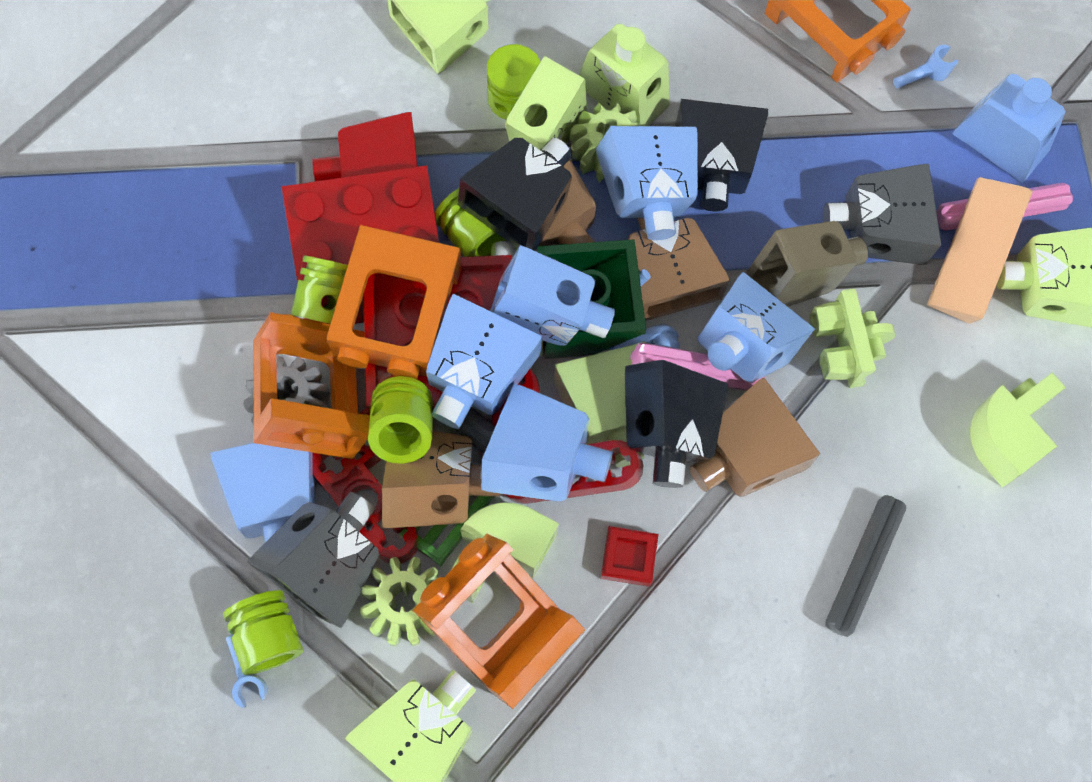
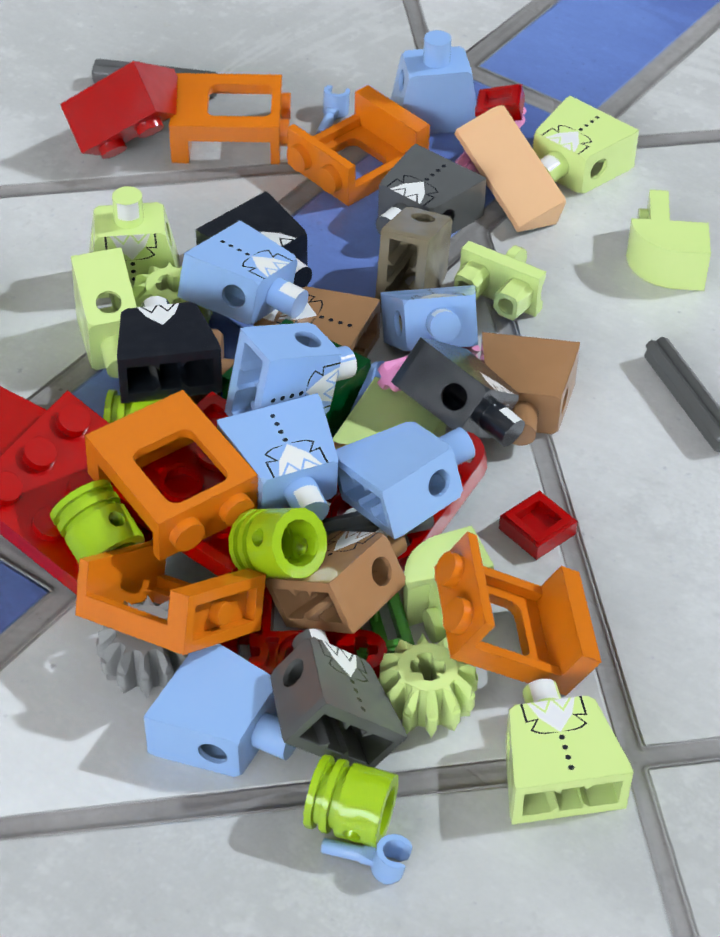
camera: 45 degrees left, 25 degrees down
lime piece [487,44,541,120] -> none
none -> orange window [287,85,430,206]
none -> red tile [475,84,525,121]

